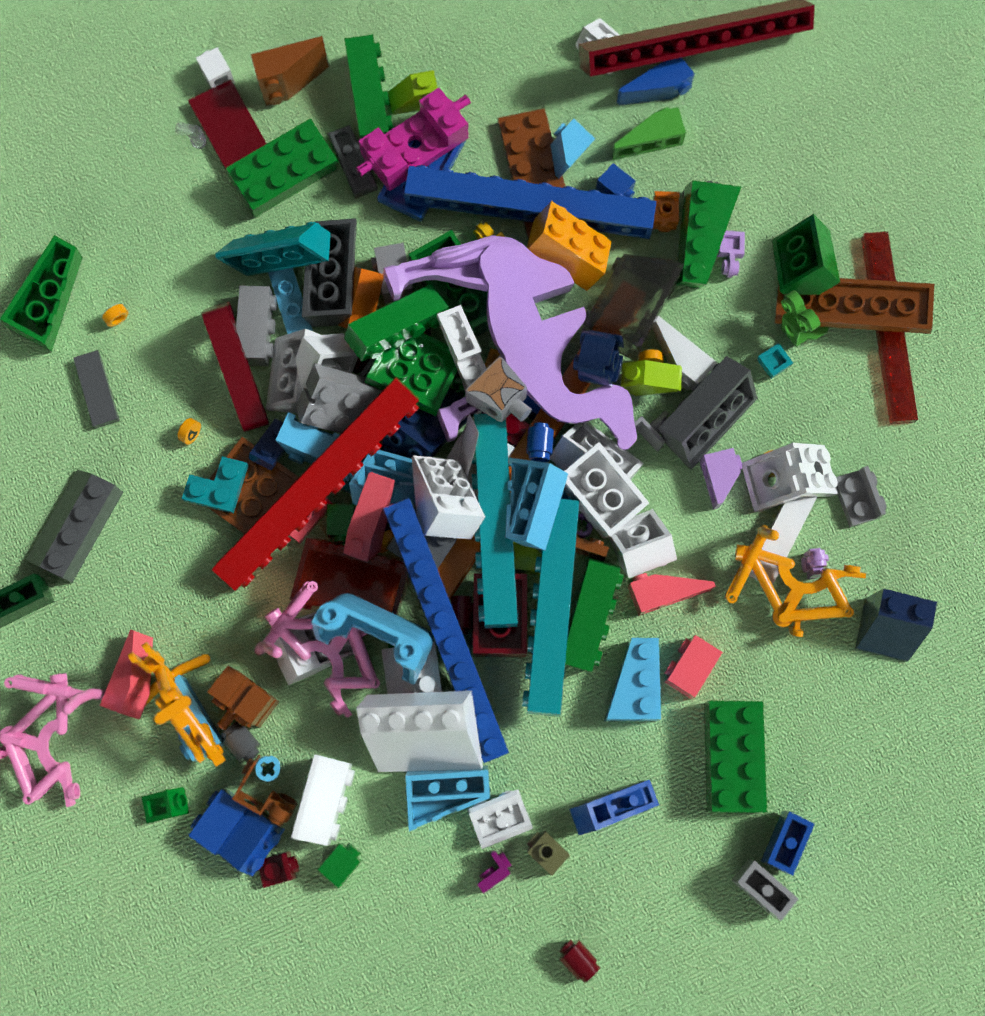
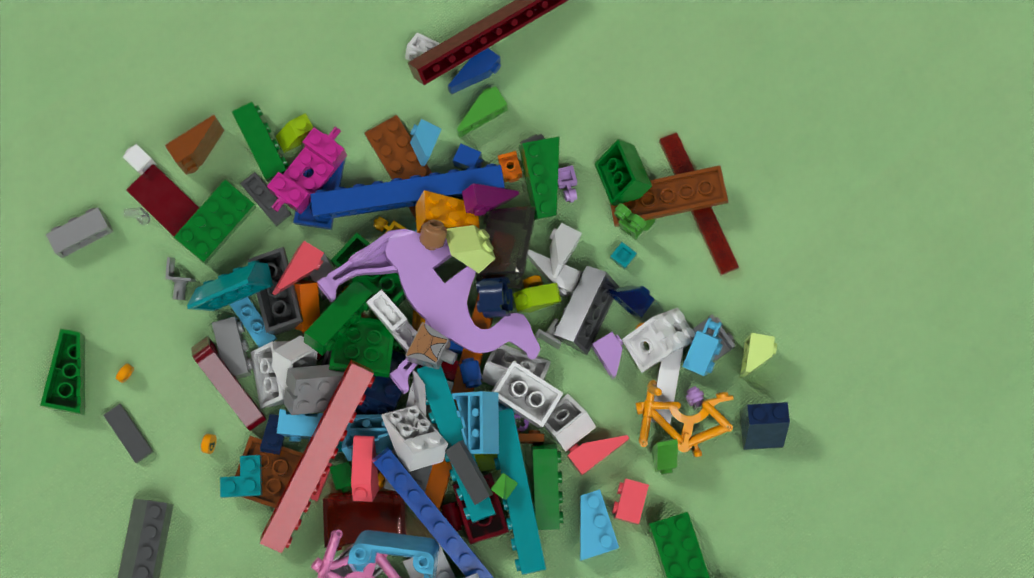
camera: 15 degrees left, 0 degrees up
none -> light grey brick [46,207,114,258]
none -> light grey bracket [165,257,196,300]
none -> coral slope [272,241,324,295]
none -> medium nougat head [419,219,447,250]
none -> dark grey tile [445,440,493,505]
none -> yellowish green slope [446,225,496,273]
none -> magenta slope [462,183,519,216]
none -> bright green slope [491,473,518,500]
none -> white slope [549,223,582,279]
none -> clear blue slope [606,285,655,318]
none -> bright green slope [651,439,678,475]
none -> medium azure brick [682,318,723,376]
none -> yellowish green slope [739,333,777,378]

